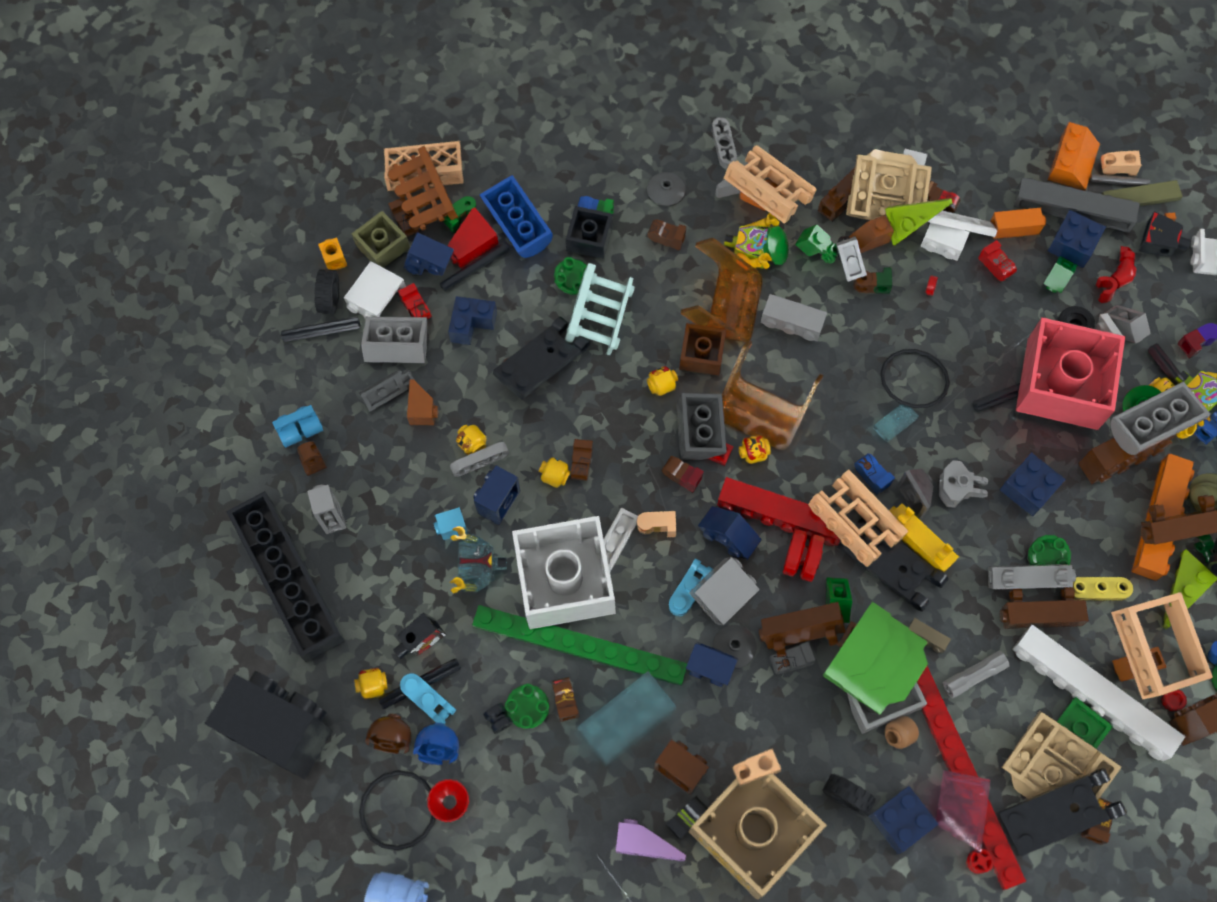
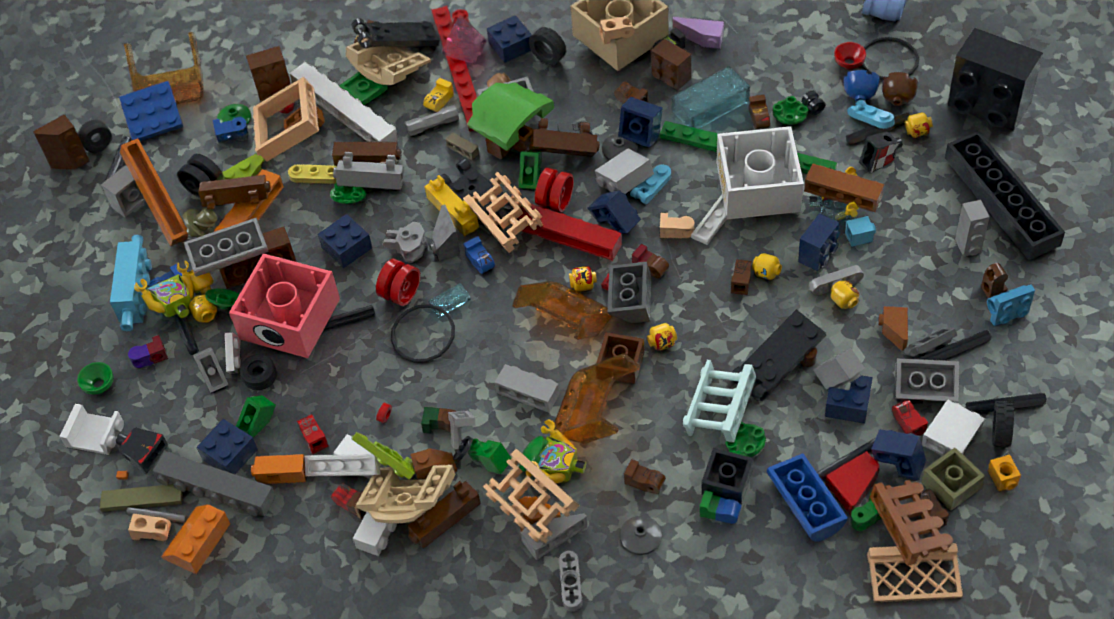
camera: 170 degrees left, 15 degrees down
red piece [1096,246,1136,303] -> none
none -> red wheel [376,258,421,306]
none -> yellow leg [423,78,454,112]
none -> reddish brown leg [614,82,649,104]
none -> dark orange brick [804,164,884,212]
none -> light grey brick [813,348,865,390]
none -> black axle [919,330,991,361]

